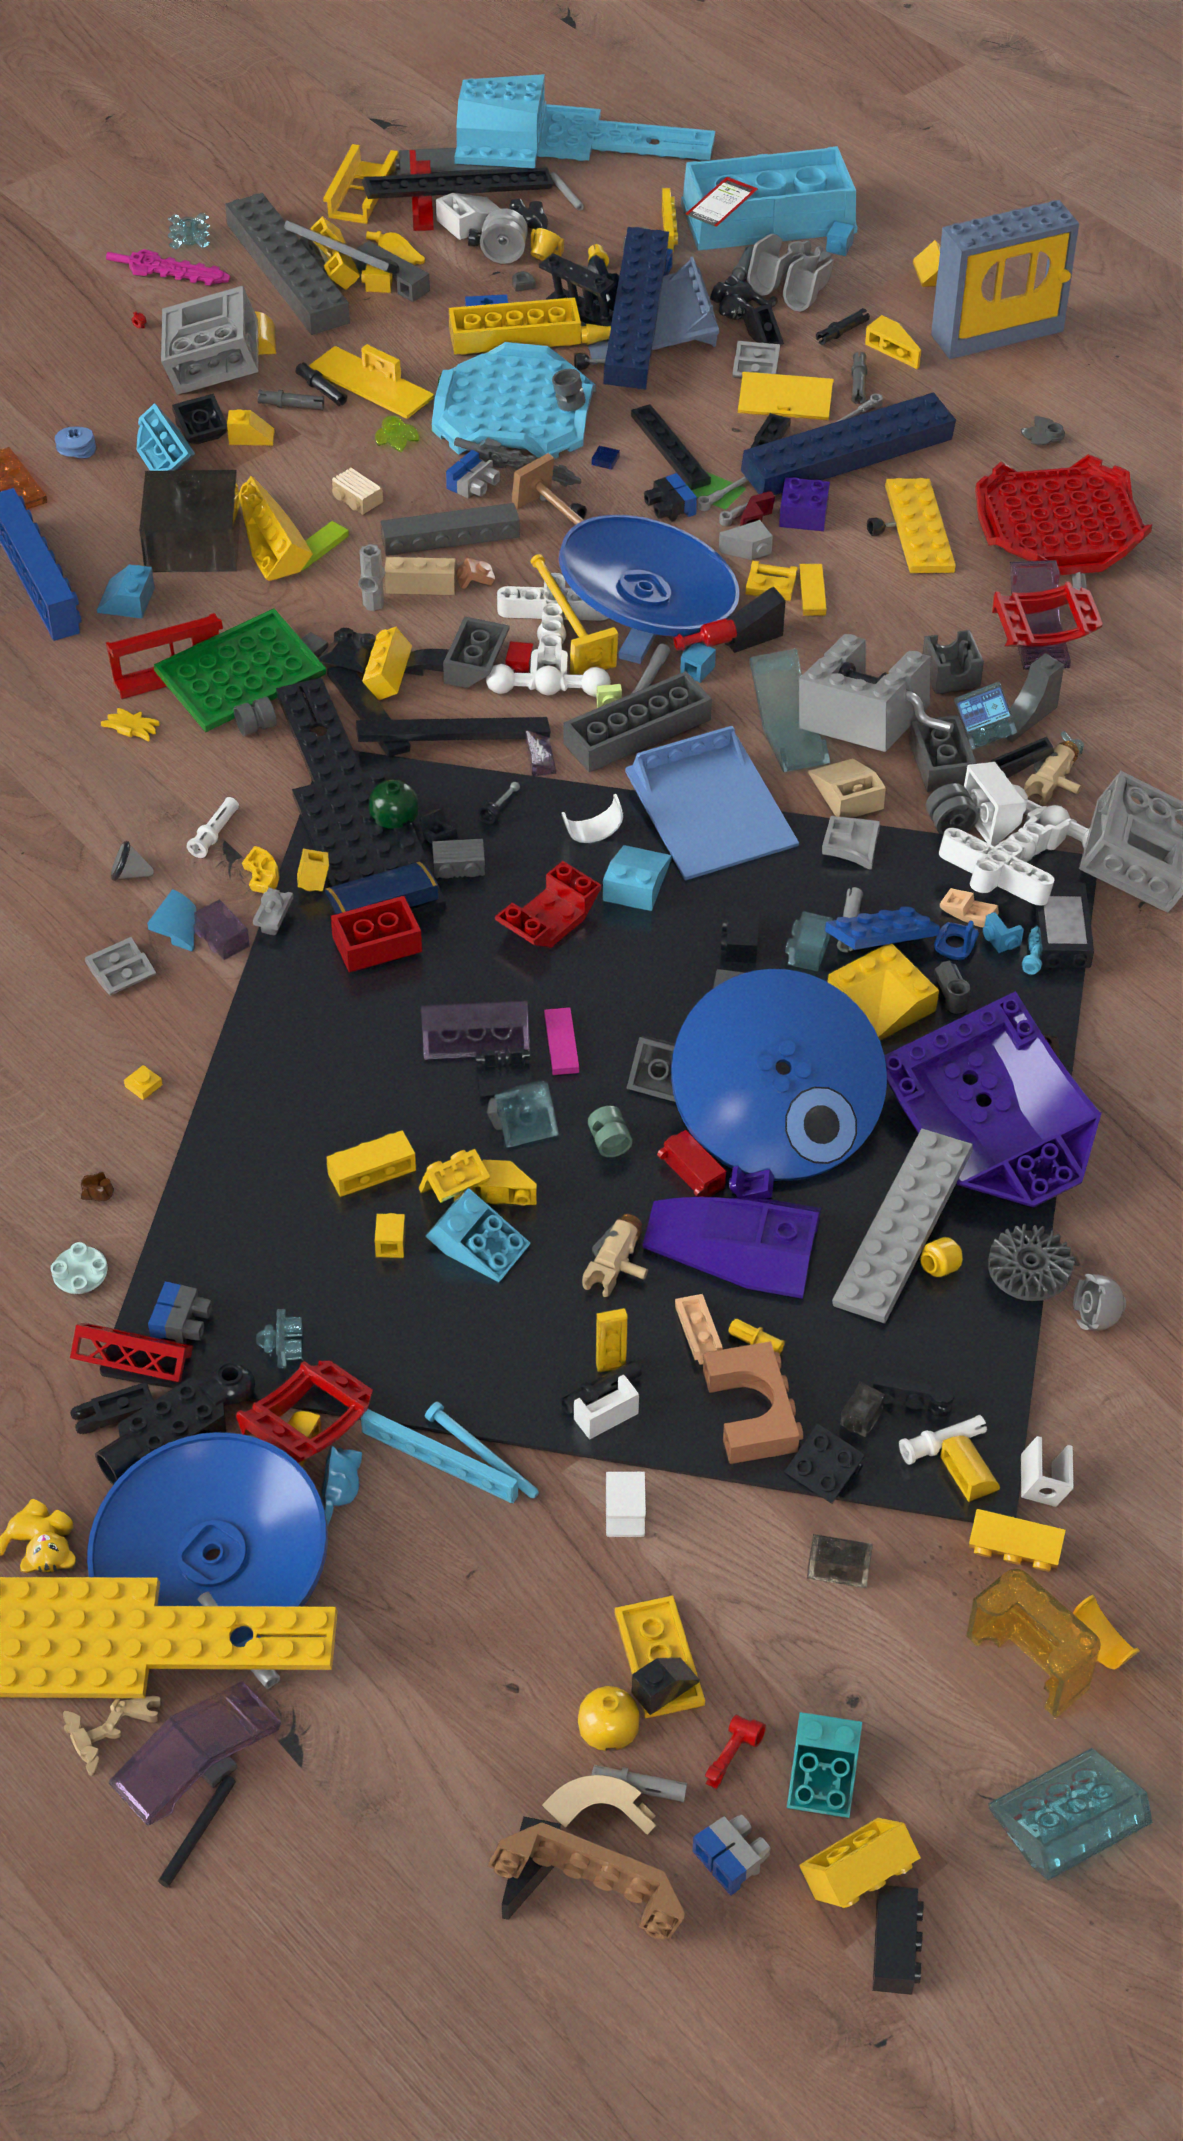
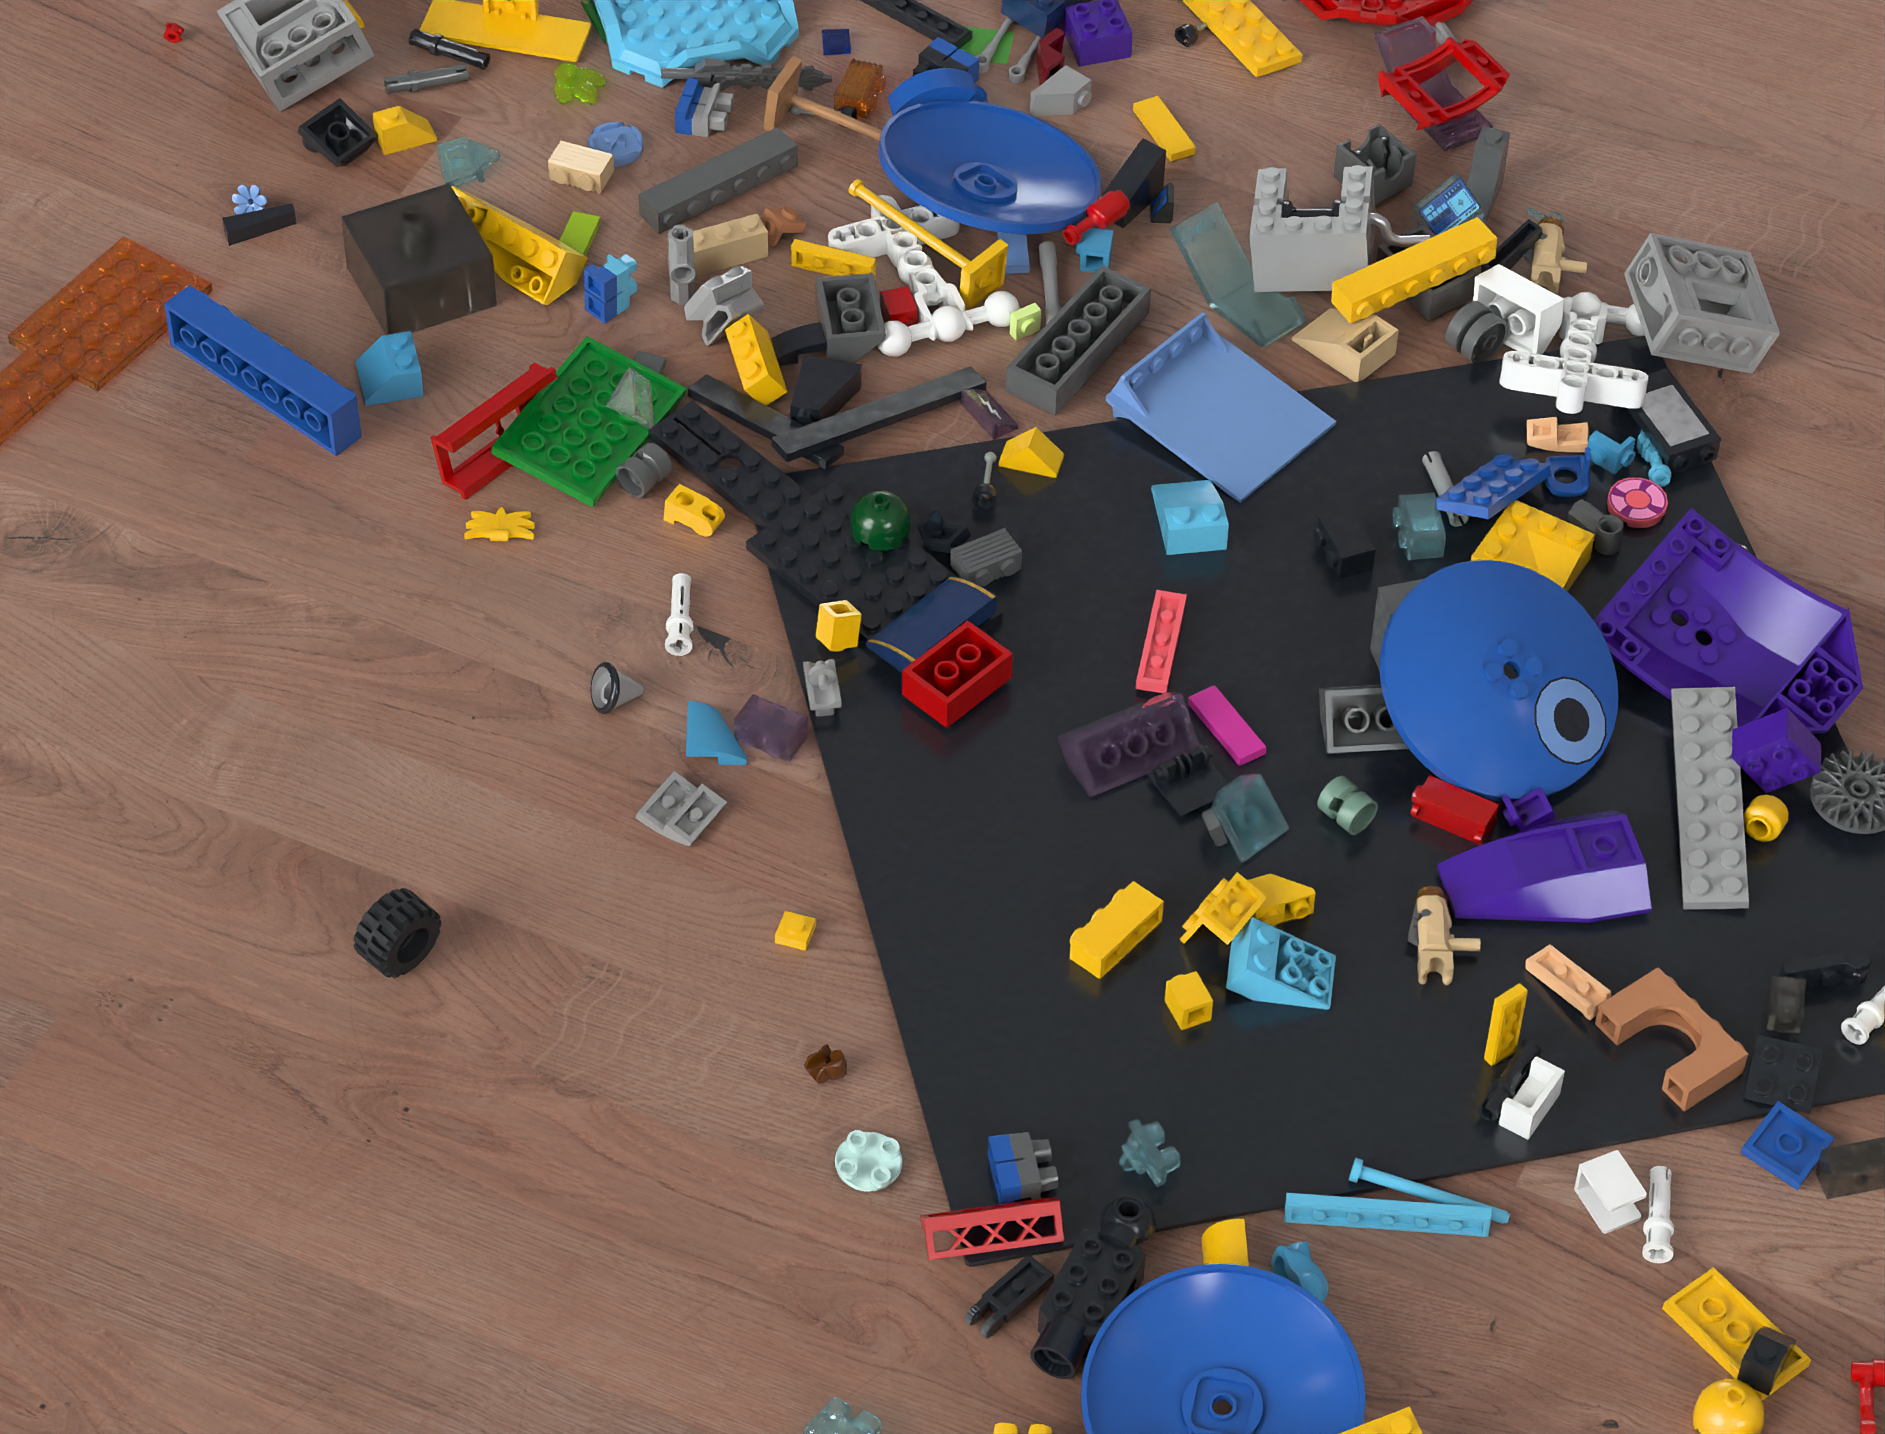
camera: 25 degrees left, 0 degrees up
medium blue piece [55,427,96,458] -> none
medium azure wedge [136,403,195,477] -> none
red wedge [236,1361,373,1463] -> none
yellow tile [242,846,279,893] -> none
black slope [319,628,376,673] -> none
red slope [495,861,601,948] -> none
white piece [562,794,623,843] -> none
yellow axle [728,1319,785,1355] -> none
yellow plate [745,560,798,601] -> none
light grey plate [822,816,880,869] -> none
none -> black piece [222,203,296,246]
none -> medium blue plant [232,185,268,215]
none -> clear light blue slope [436,137,501,189]
none -> hips [584,254,637,324]
none -> medium blue tile [587,121,644,167]
none -> clear slope [606,368,654,429]
none -> yellow leg [663,484,725,537]
none -> light grey piece [684,266,764,346]
none -> black slope [790,356,862,426]
none -> yellow tile [791,239,876,280]
none -> clear orange brick [834,58,886,119]
none -> blue arch [888,68,988,116]
none -> yellow slope [999,427,1064,478]
none -> coral plate [1136,590,1187,694]
none -> pearl dark grey slope [1150,183,1174,223]
none -> yellow brick [1331,217,1497,324]
none -> tile [1607,478,1668,528]
none -> white pin [1642,1166,1674,1263]
none -> dark purple brick [1732,708,1821,793]
none -> blue plate [1740,1101,1835,1191]

